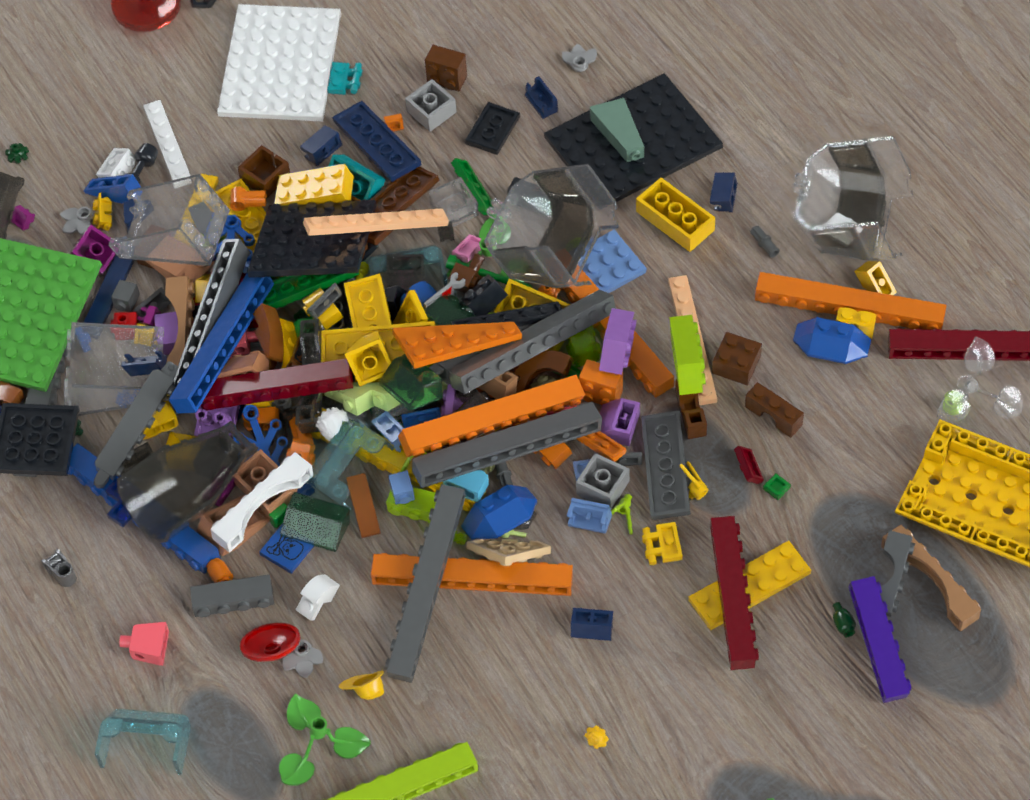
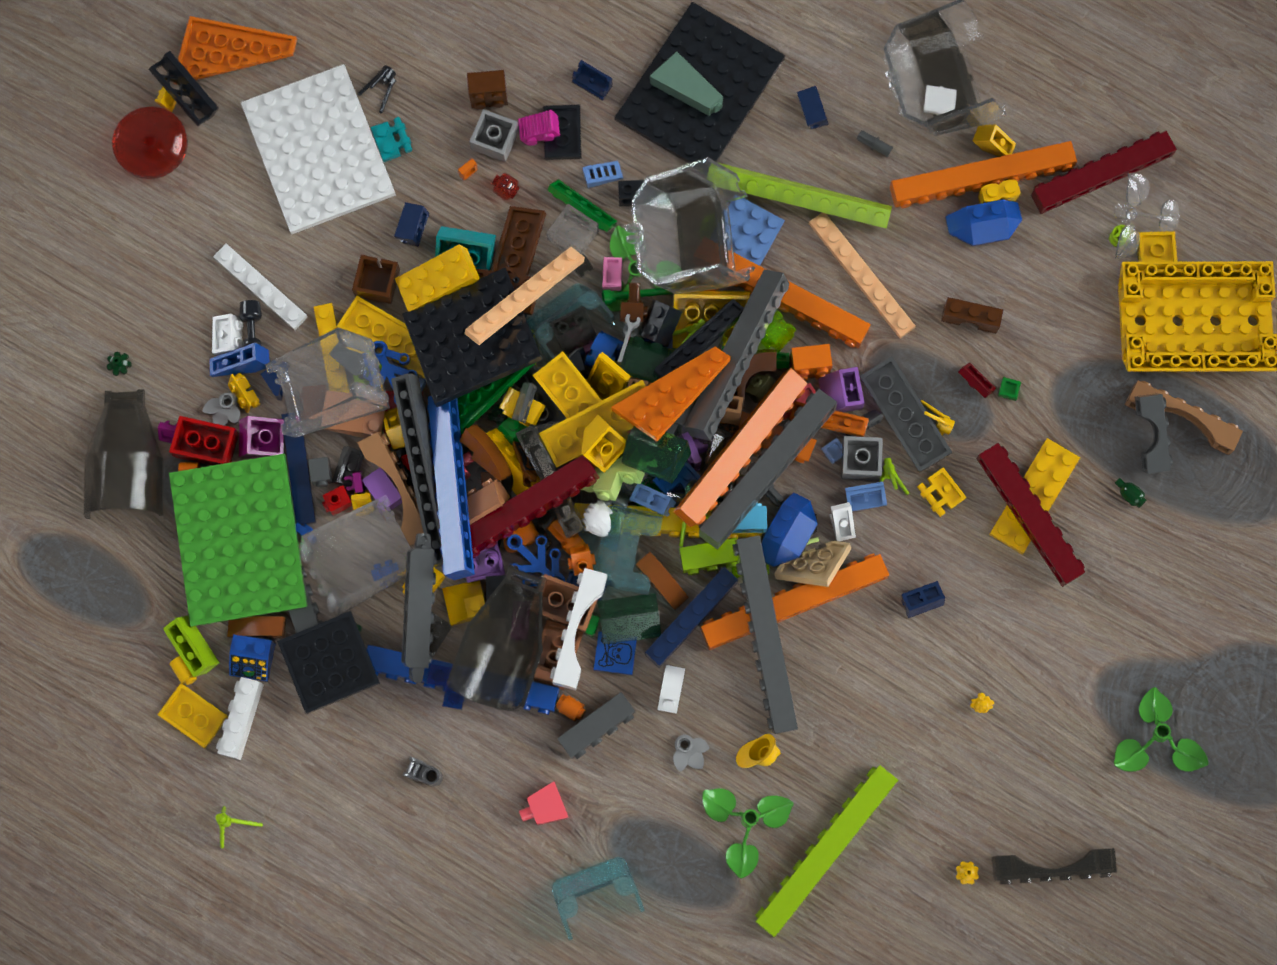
camera: 30 degrees left, 20 degrees up
dark blue hinge [121,350,167,377] -> none
orange piece [230,187,267,211] -> none
red dish [240,623,300,662] -> none
dark blue plate [333,101,422,182] -> none
medium blue brick [388,471,415,505] -> none
light grey plate [562,44,597,72] -> none
medium lavender brick [599,308,637,375] -> none
yellow brick [636,177,715,252] -> none
lime brick [669,315,706,395] -> none
reddish brown arch [675,379,707,439] -> none
reddish brown brick [712,332,762,386] -> none
dark purple brick [848,576,911,703] -> none
none -> red brick [169,416,239,466]
none -> black plant [358,65,396,113]
none -> clear red head [492,173,520,200]
none -> dark pink brick [518,110,560,146]
none -> medium blue slope [582,161,623,188]
none -> dark blue brick [645,567,738,668]
none -> lime brick [705,161,892,229]
none -> white slope [830,502,856,542]
none -> yellow tile [1136,231,1178,262]

